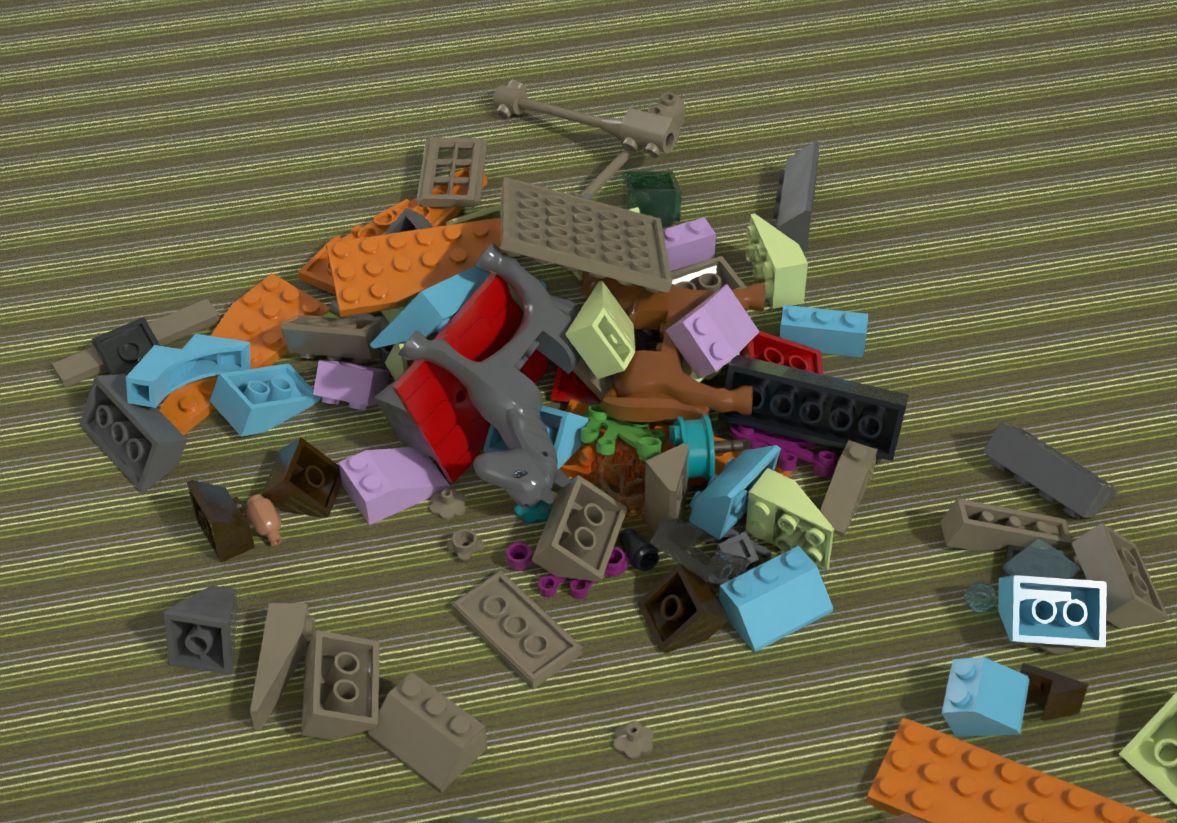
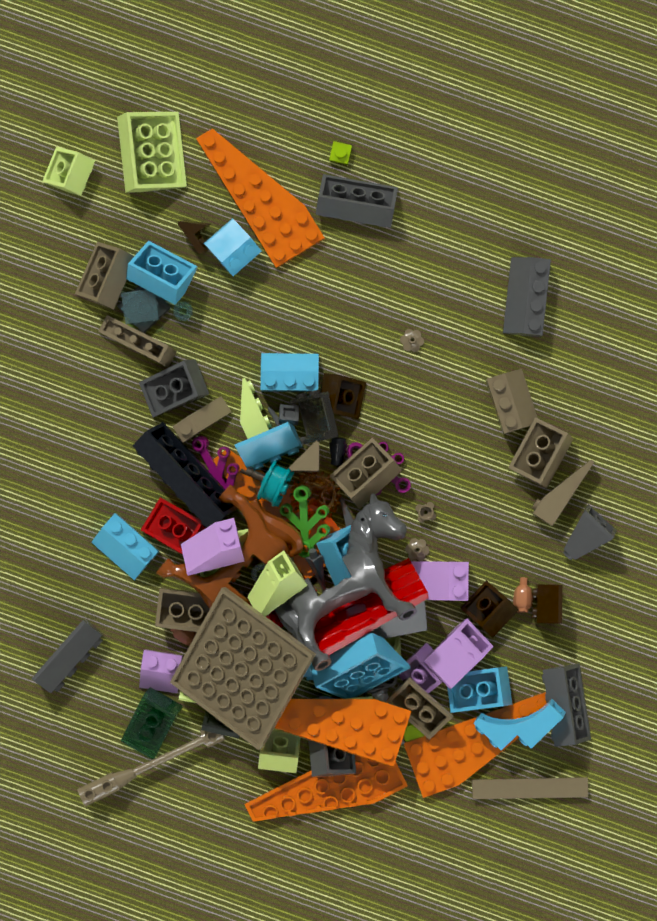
camera: 150 degrees left, 40 degrees up
pearl dark grey tile [92,317,160,376] -> none
dark tan piece [416,137,487,208] -> none
dark tan tile [451,570,583,689] -> none
dark tan bar [493,79,681,158] -> none
yellowish green slope [745,214,808,309] -> none
dark grey slope [983,422,1119,520] -> none
none -> dark grey slope [139,359,209,418]
none -> dark grey piece [305,548,326,592]
none -> lavender slope [424,619,494,689]

